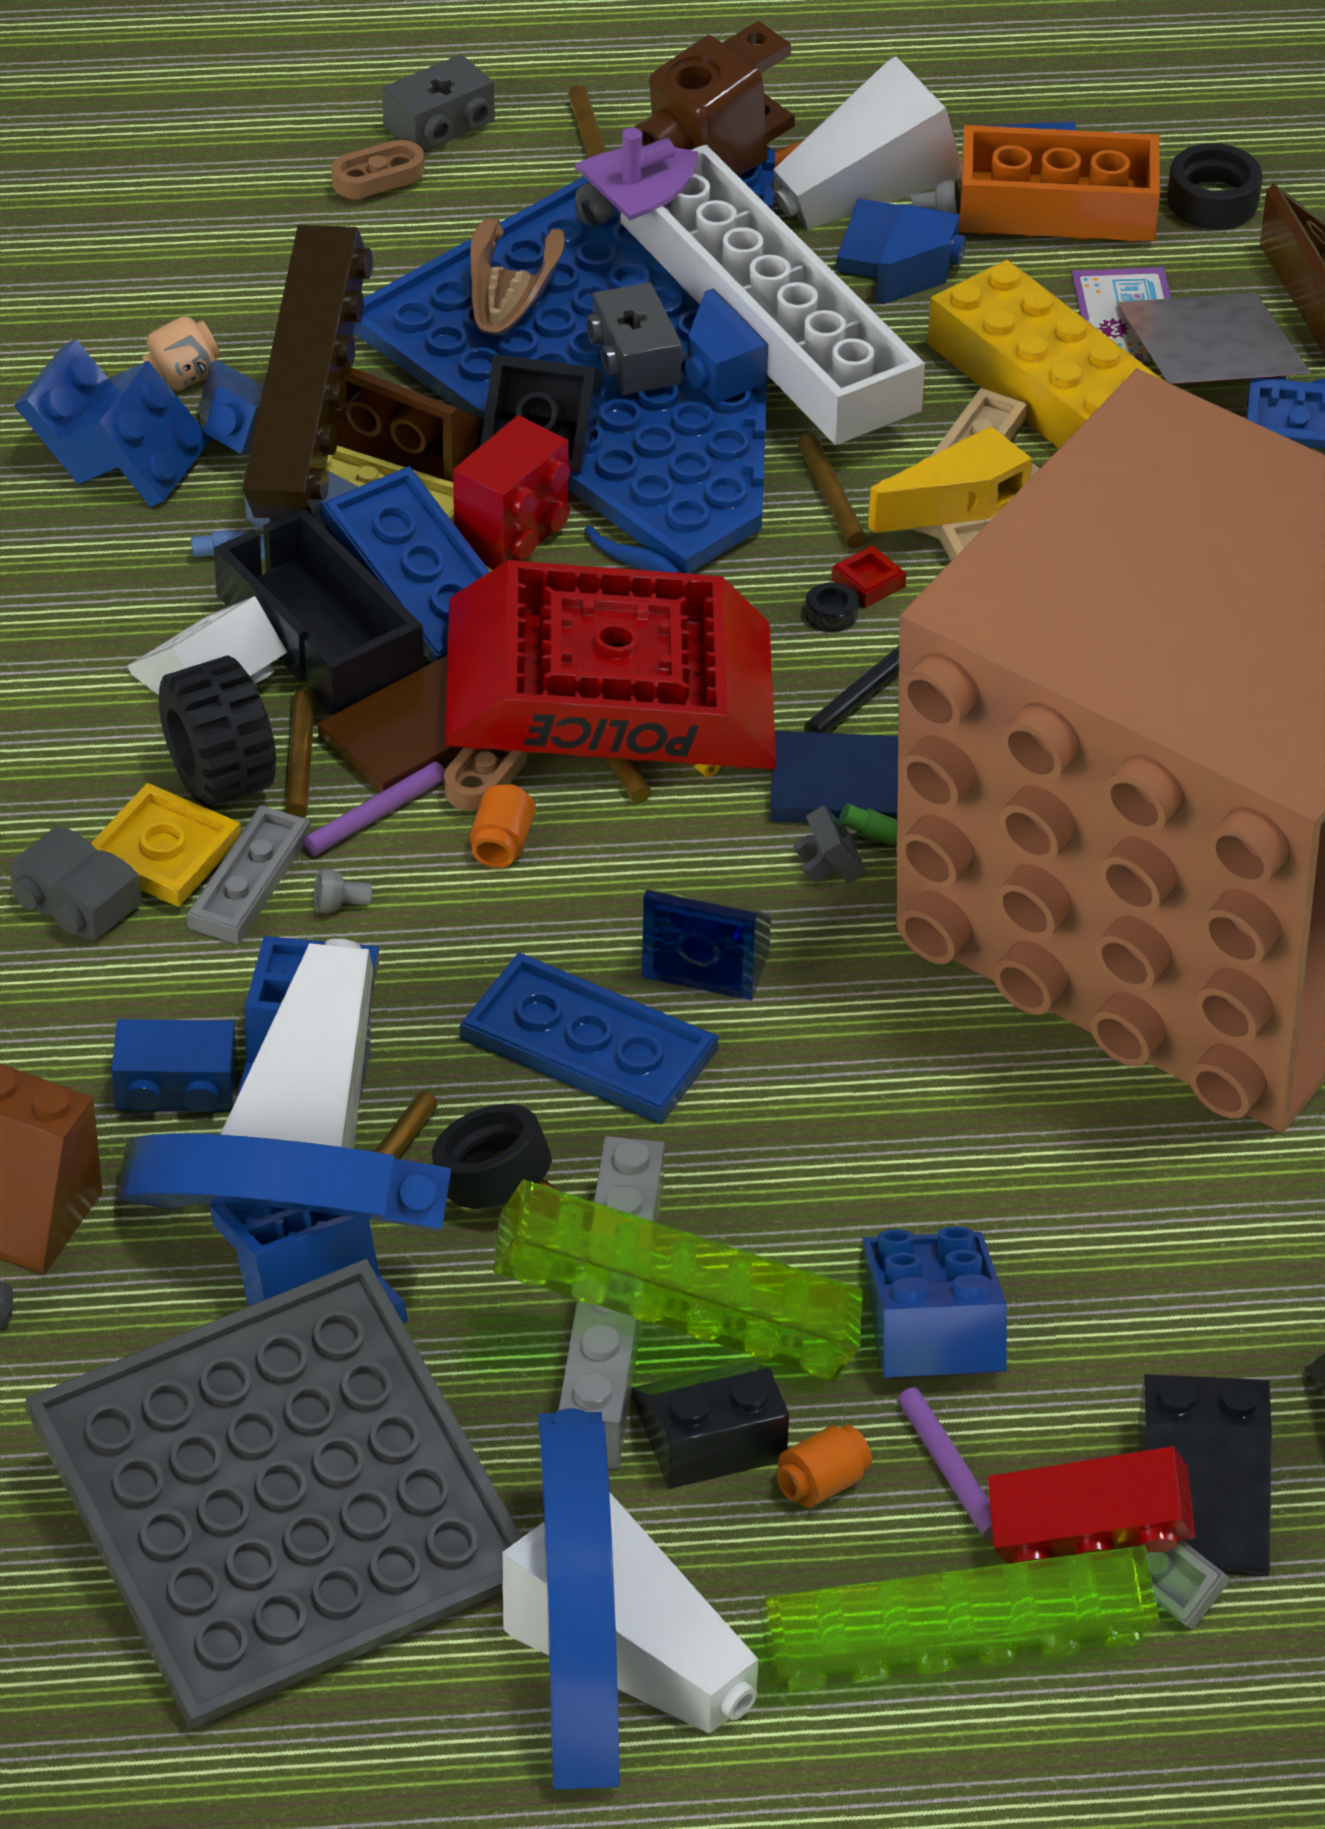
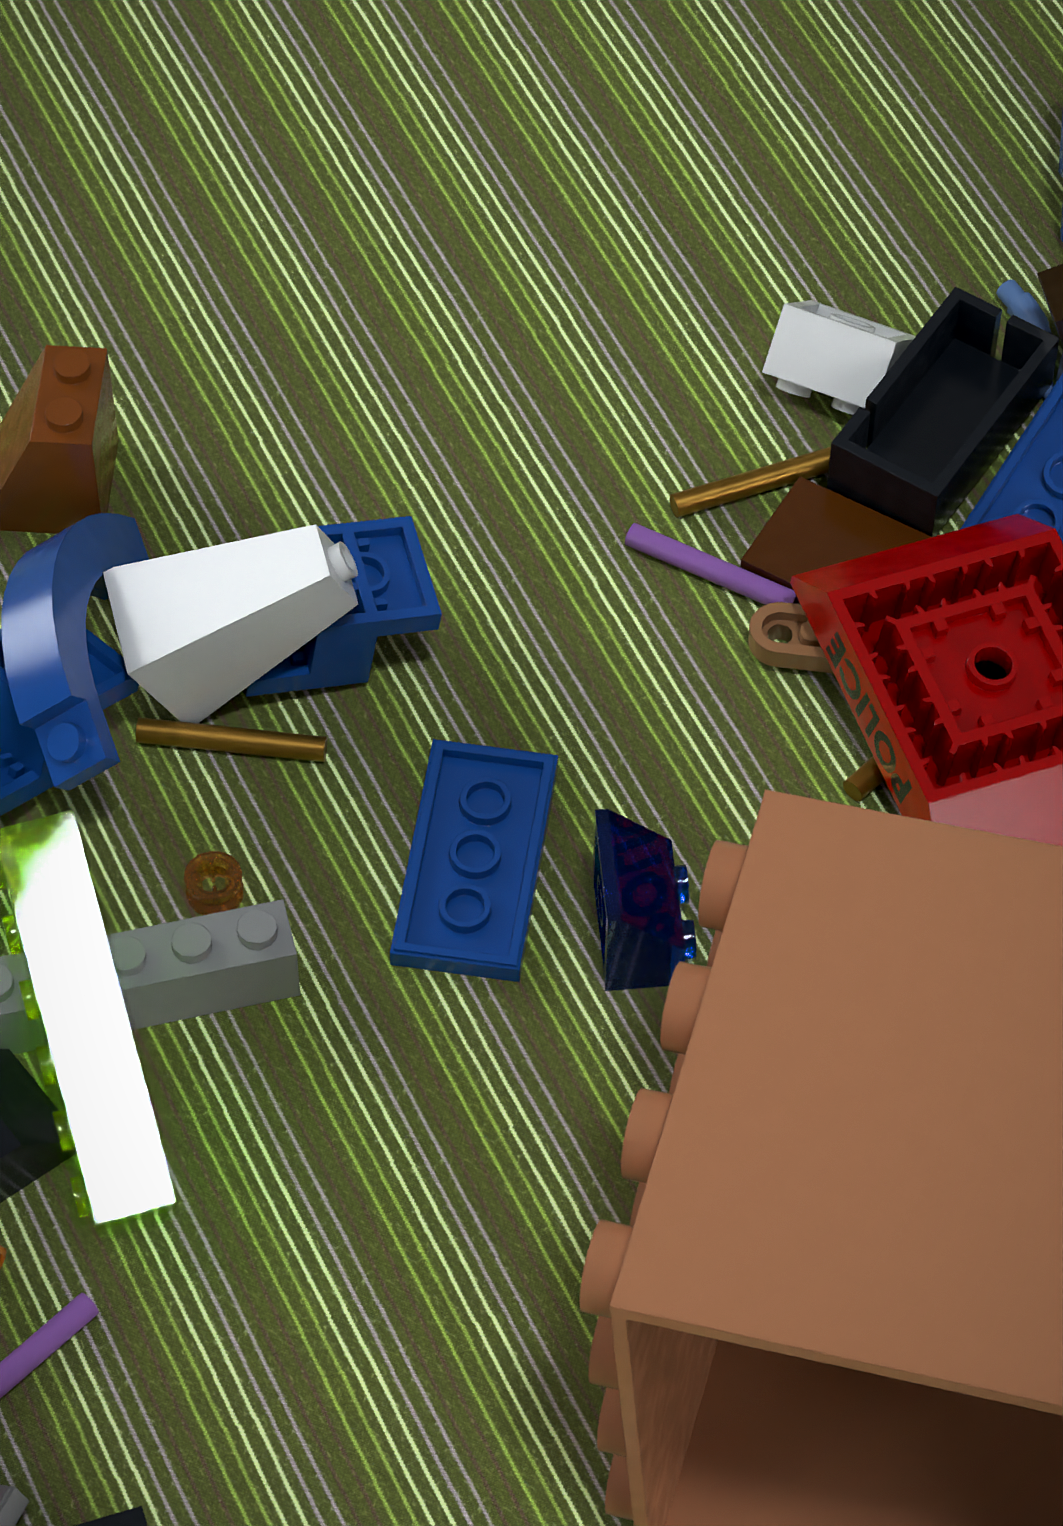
camera: 70 degrees right, 10 degrees up
dark grey brick [9,826,142,941] -> none
yellow plate [91,783,241,907] -> none
blue brick [112,1019,237,1112] -> none
black tyre [159,655,276,807] -> none
light grey tile [187,805,311,945] -> none
light grey piece [314,868,372,914] -> none
black tyre [431,1103,552,1209] -> none
orange brick [469,784,536,868] -> none
blue slope [863,1226,1007,1378] -> none

